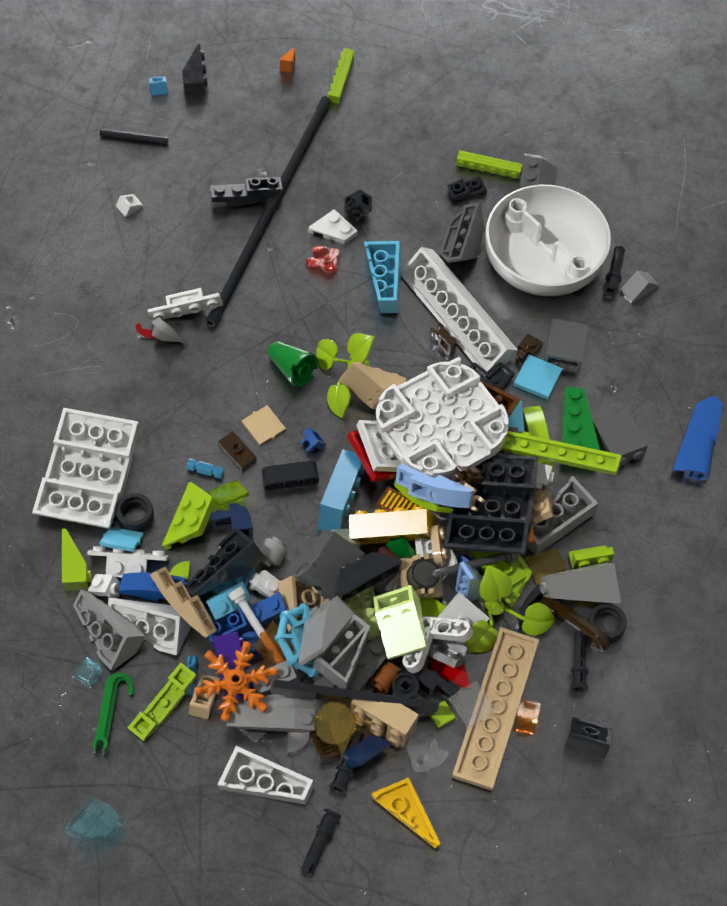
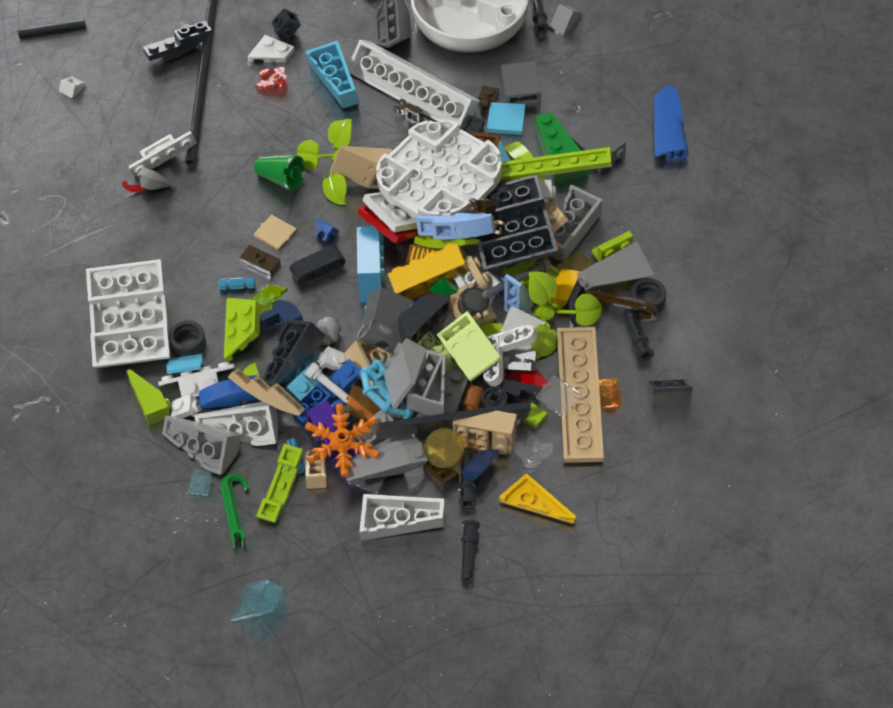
camera: 15 degrees left, 5 degrees down
none -> yellow slope [550,269,579,307]

